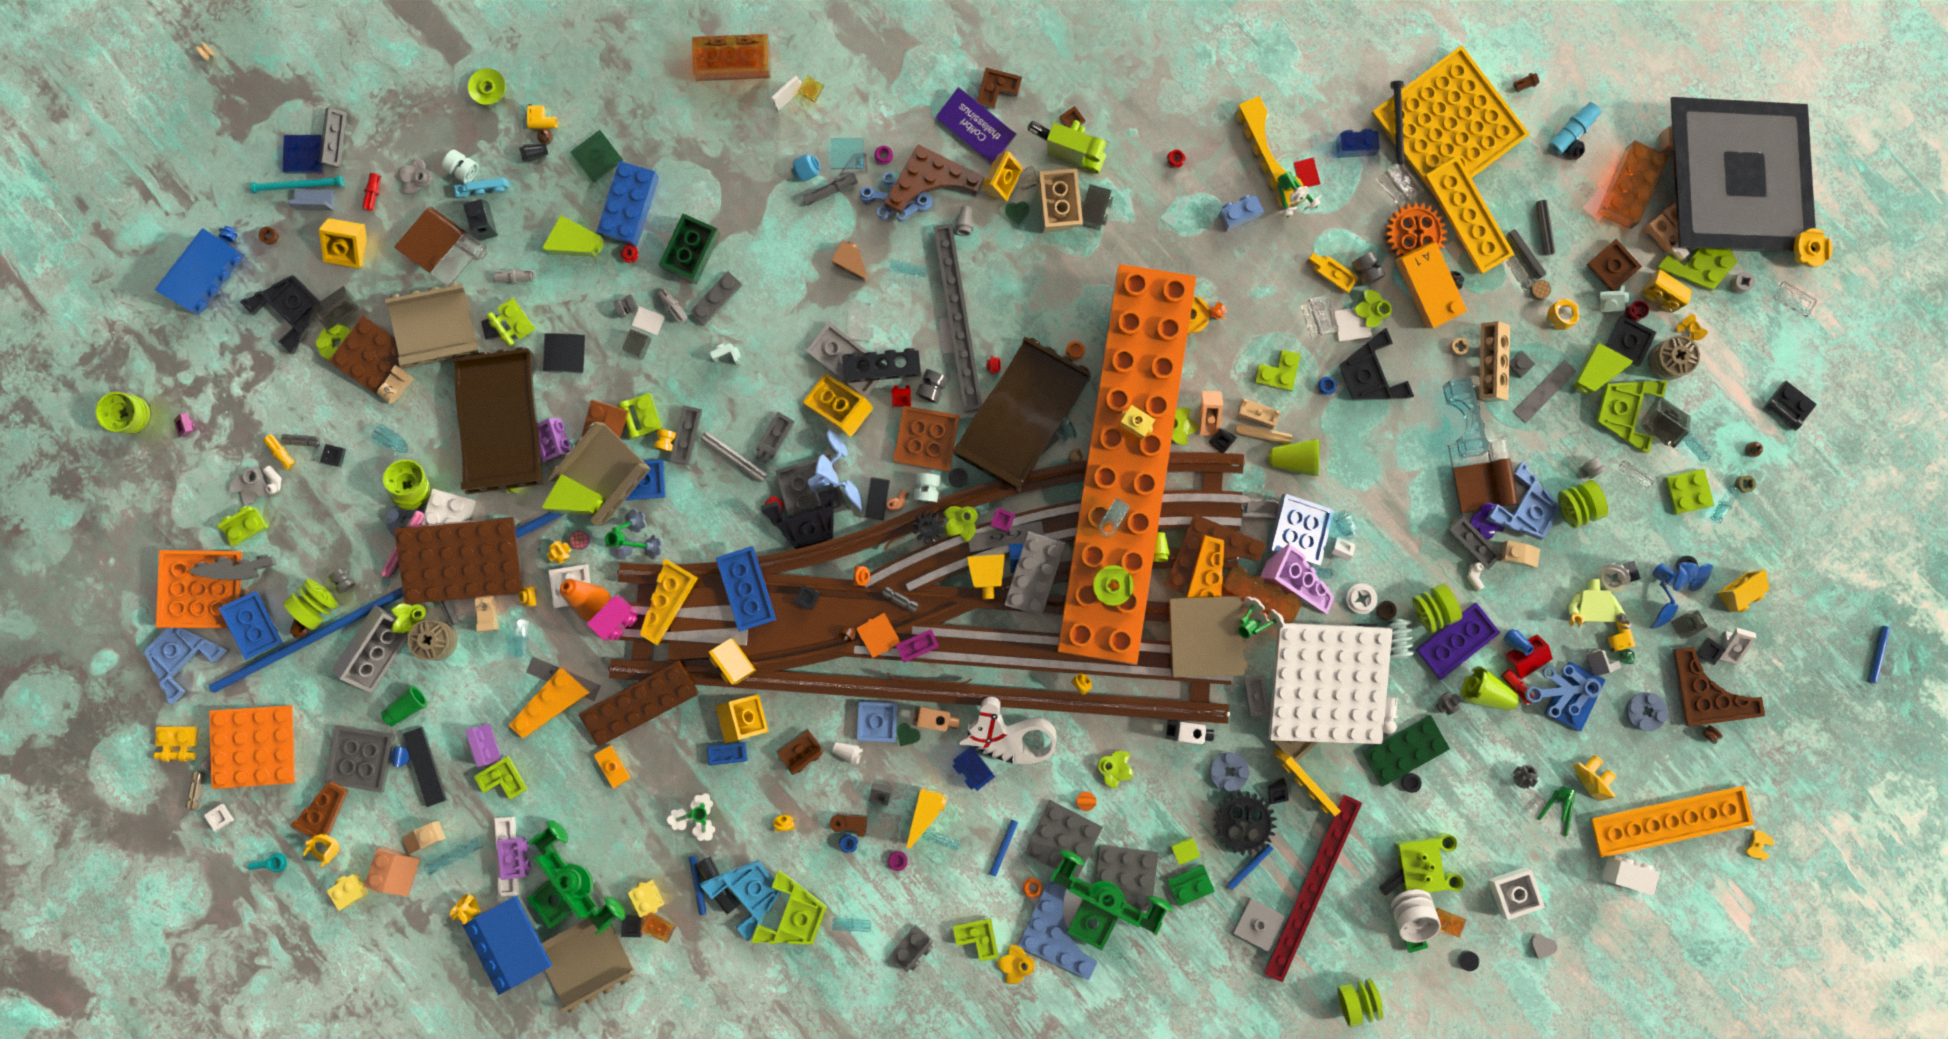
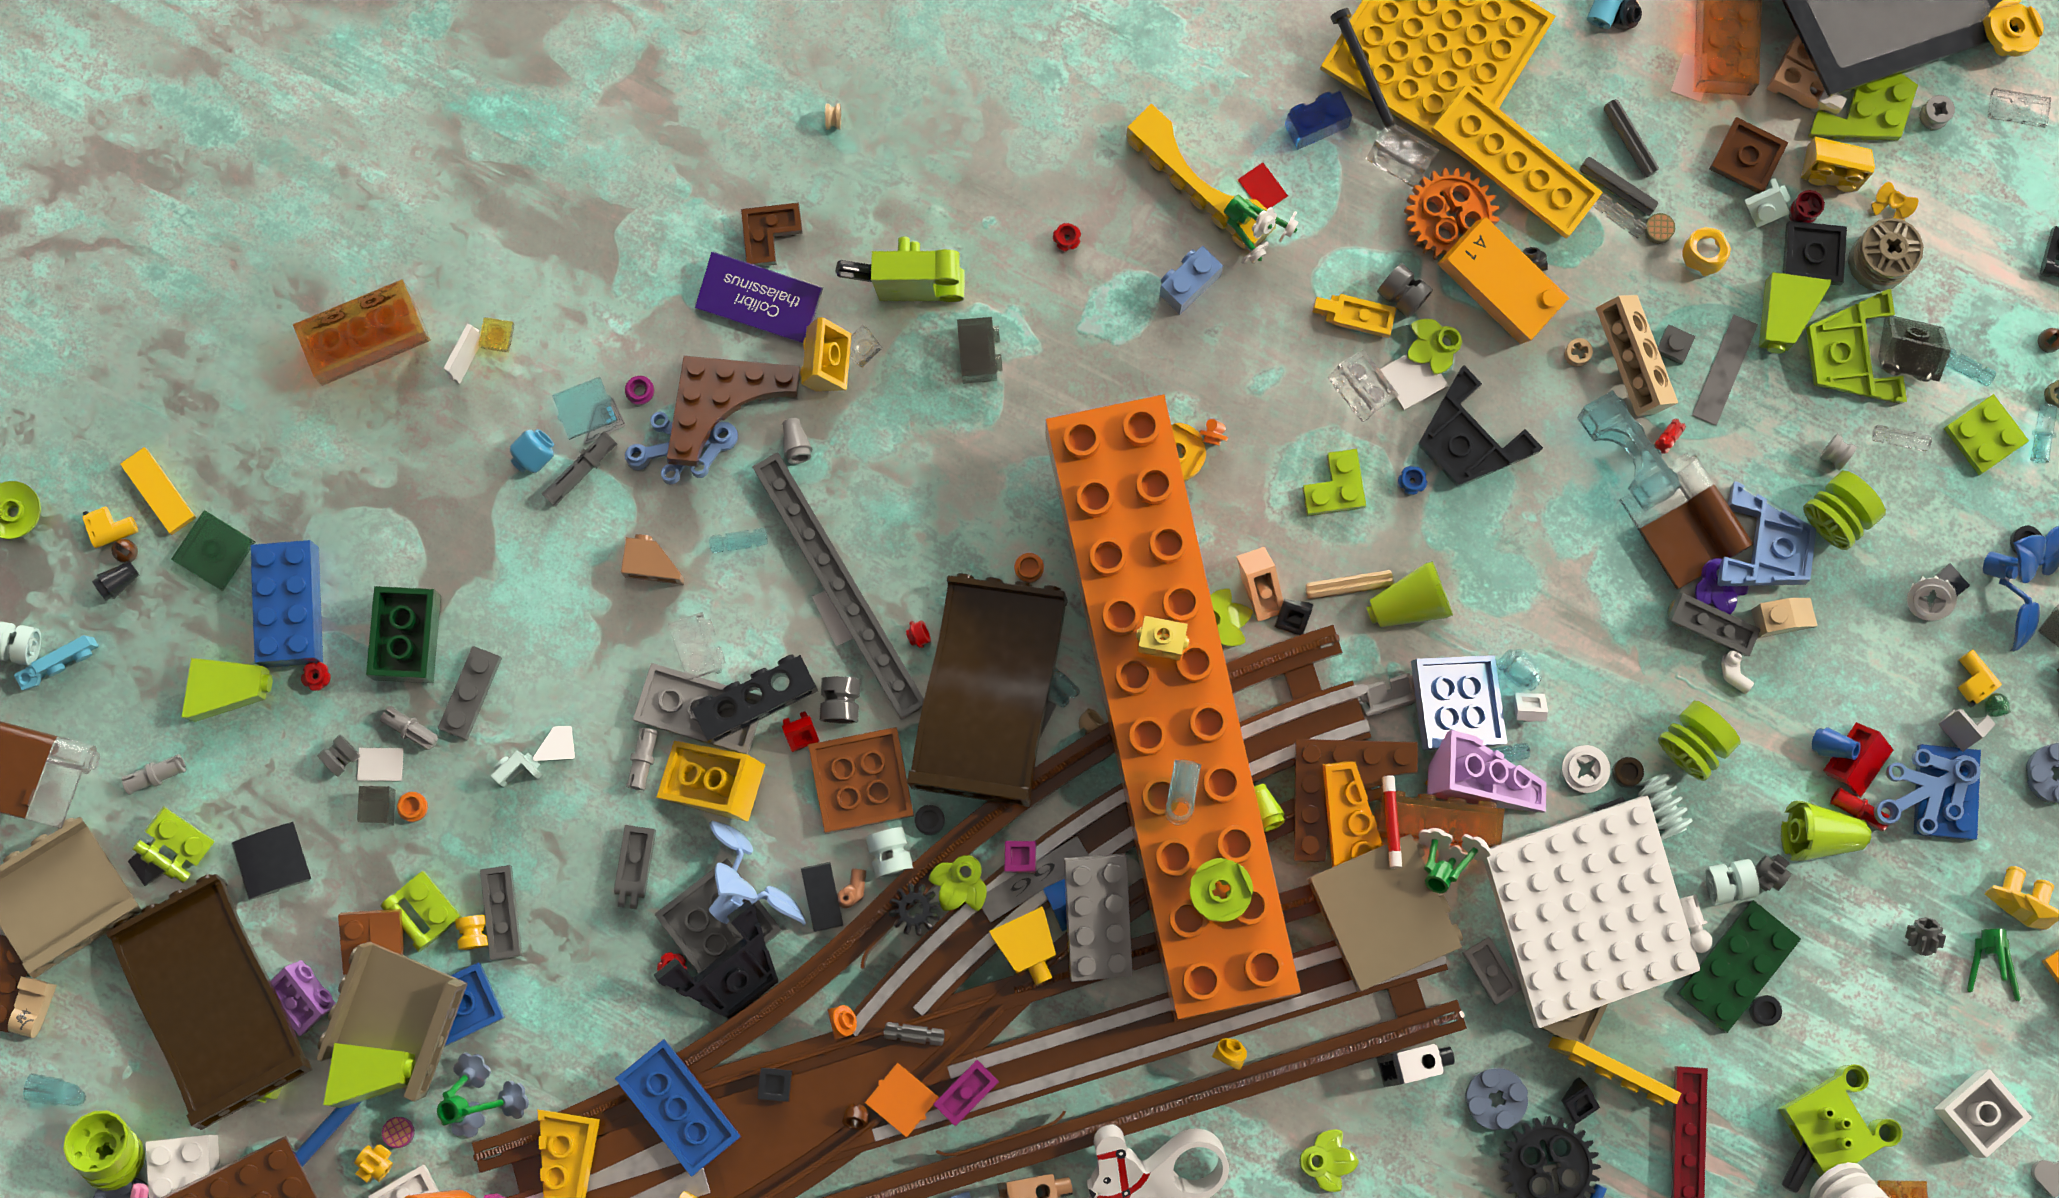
camera: 25 degrees left, 5 degrees down
black torso [463,199,498,241] -> none
light grey axle [701,432,767,482] -> none
clear green tile [1005,201,1030,225] -> none
tan slope [1037,168,1083,233] -> none
reddish brown plate [1059,106,1086,128] -> none
tan hinge [1236,398,1280,429] -> none
dark purple tile [1415,602,1501,680] -> none
yellowish green torso [1568,579,1632,629] -> none
none -> yellow tile [120,447,196,535]
none -> orange plate [397,792,428,822]
none -> white sticker [533,726,575,761]
none -> light grey pin [626,728,658,791]
none -> tan bush [825,104,841,130]
none -> red bar [1382,776,1402,869]
none -> red axle [1654,418,1686,454]
none -> light aqua wheel [1705,859,1759,905]

